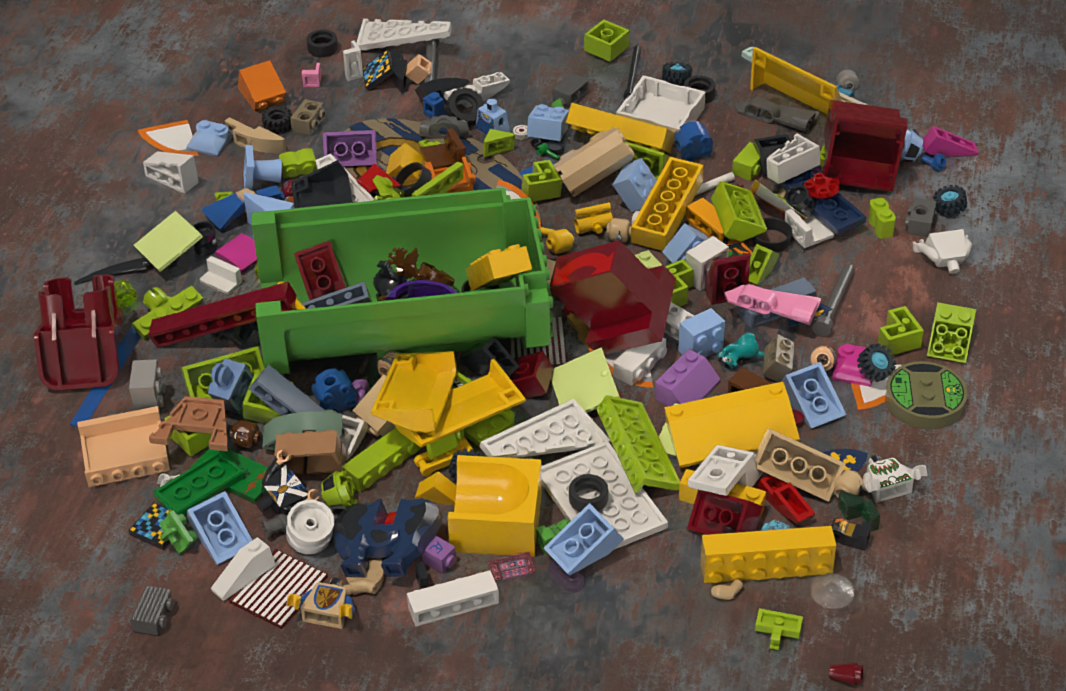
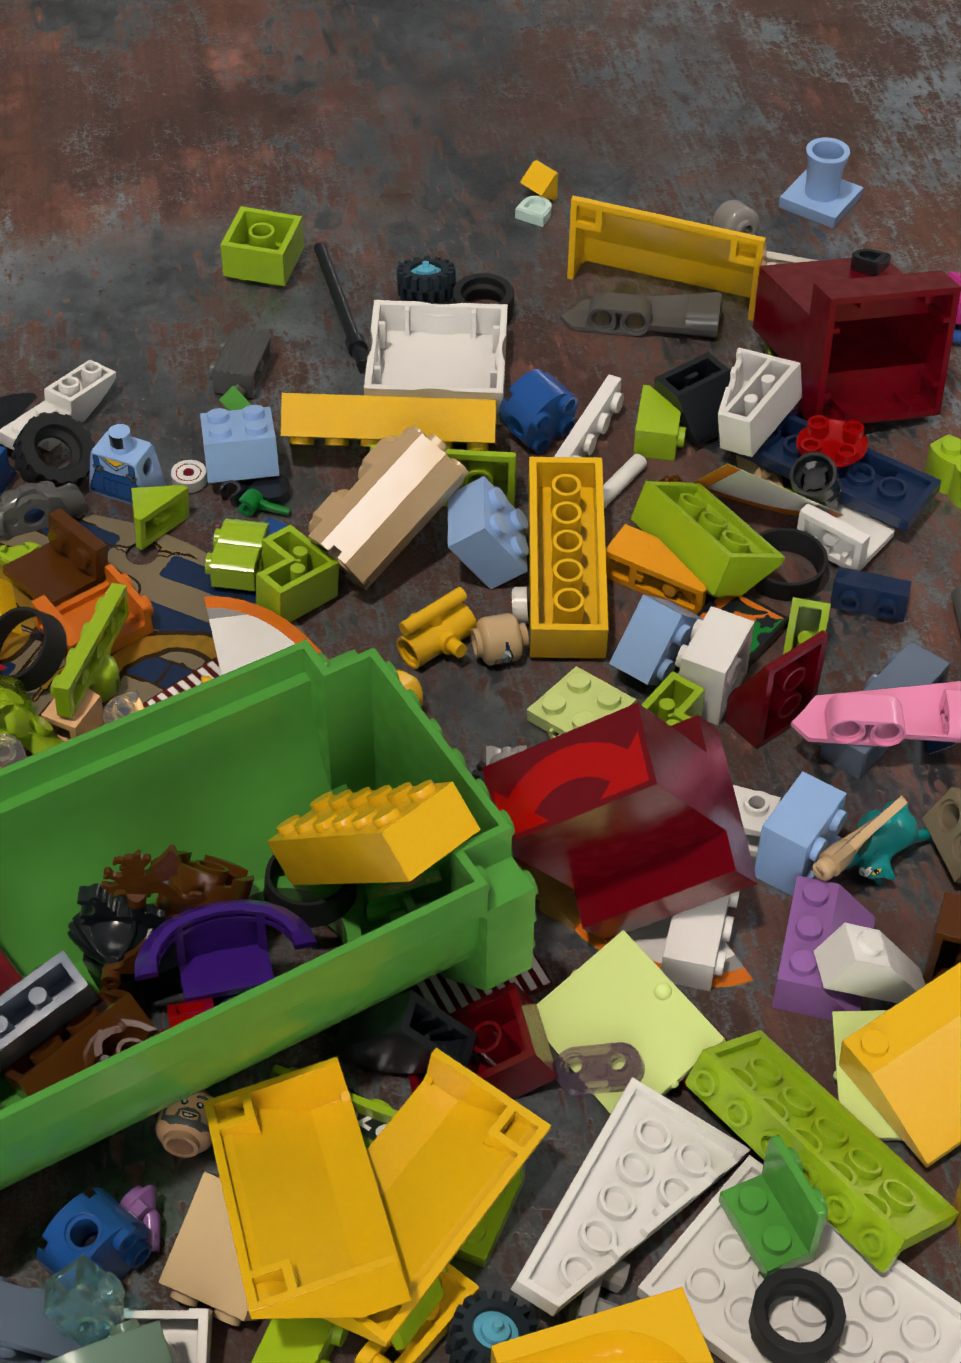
camera: 25 degrees left, 5 degrees up
none -> clear light blue brick [44,1254,125,1347]
none -> lime brick [205,518,270,591]
none -> yellow slope [520,160,558,201]
none -> white plate [554,374,624,457]
none -> plate [555,1042,645,1095]
none -> bright green bracket [719,1135,828,1279]
none -> light blue plant [778,137,864,229]
none -> tan arm [813,795,908,881]
none -> white slope [814,923,925,1003]
none -> dark blue bracket [830,567,912,622]
none -> black tile [850,249,891,276]

